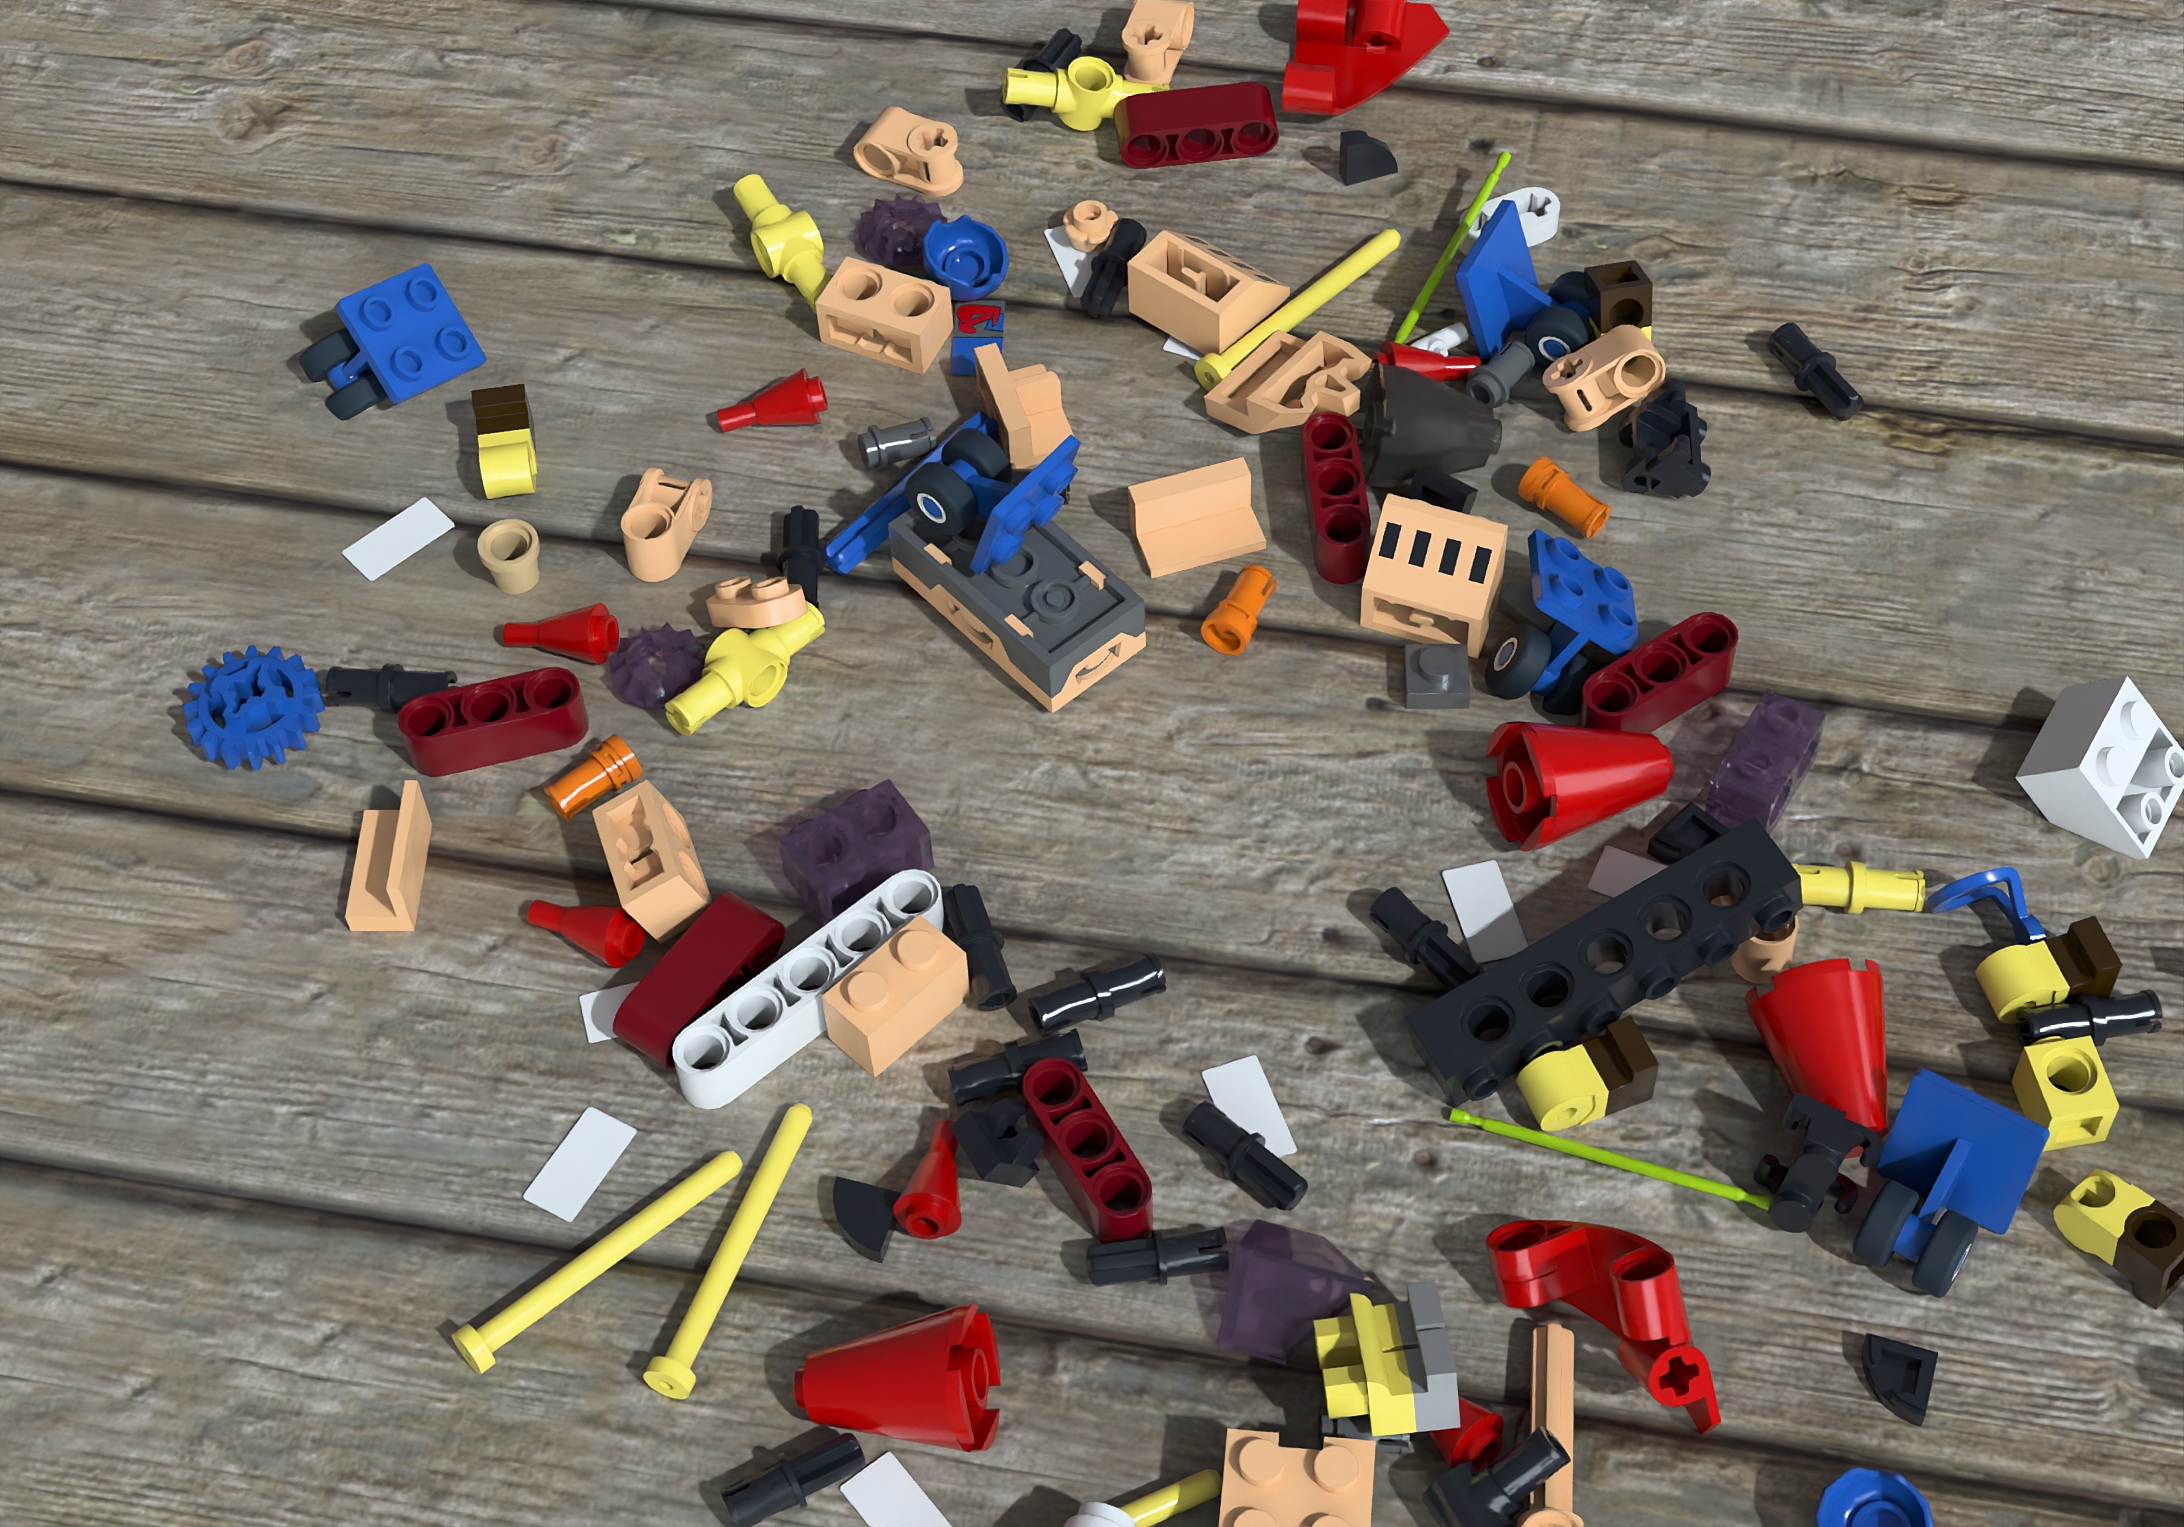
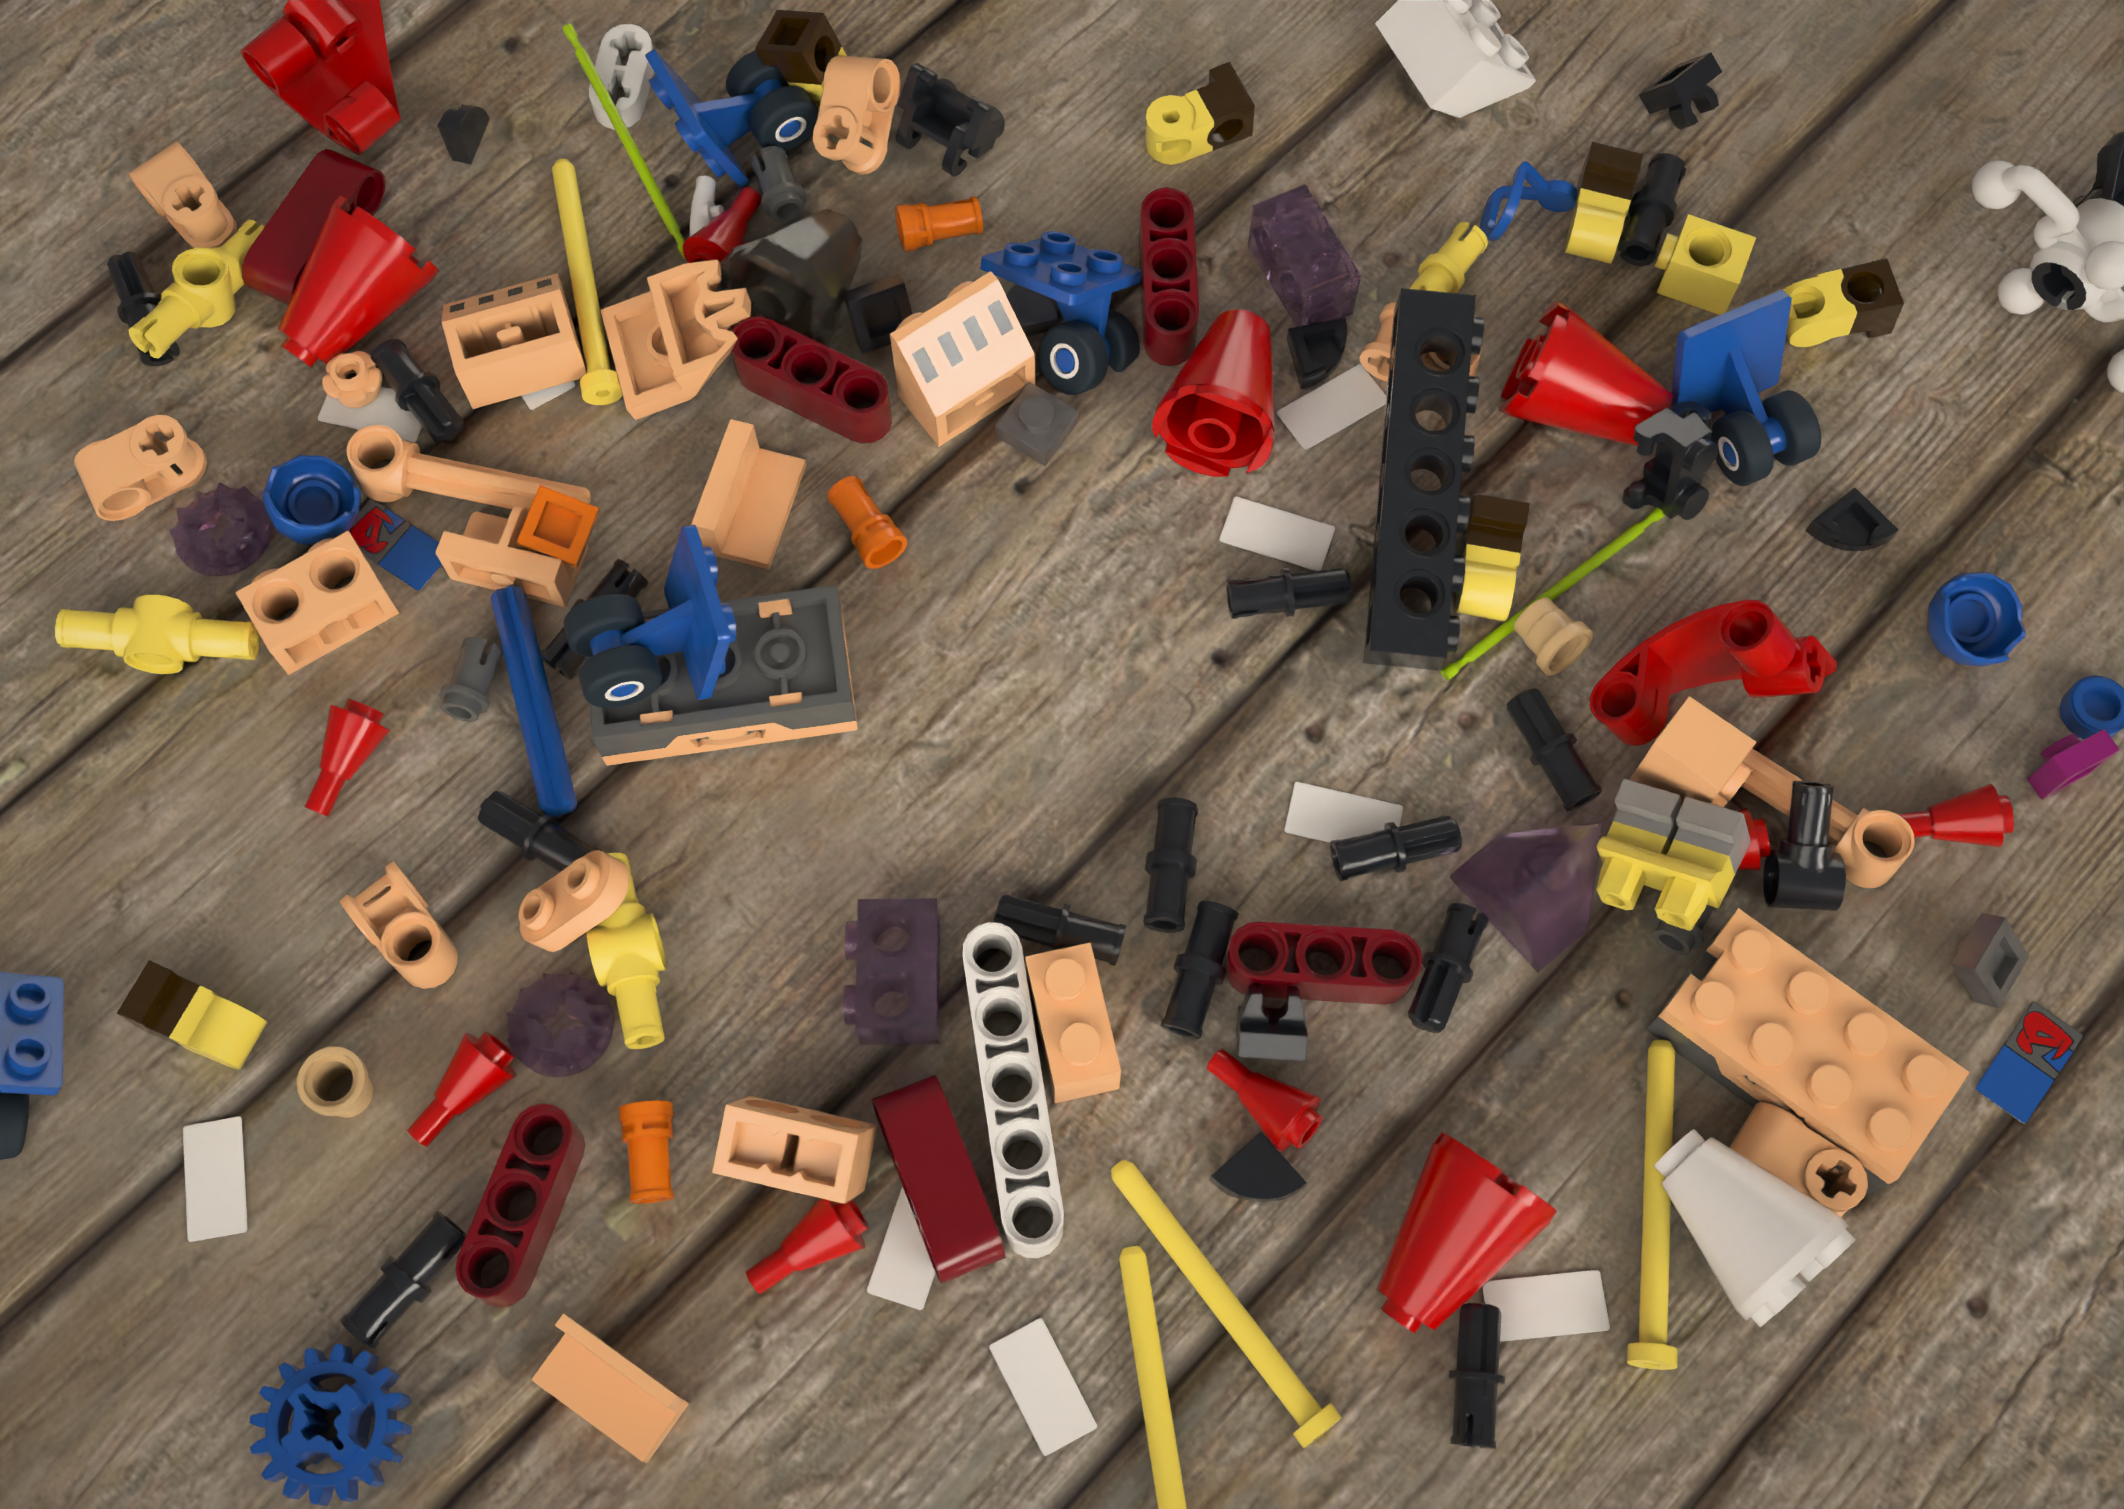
camera: 60 degrees left, 15 degrees up
none -> red cone [278,195,439,368]
none -> light nougat axle [347,425,591,512]
none -> orange tile [517,485,600,569]
none -> leg [1146,62,1255,165]
none -> black axle [1507,688,1602,812]
none -> tan piece [1514,597,1593,676]
none -> light nougat brick [1630,696,1756,807]

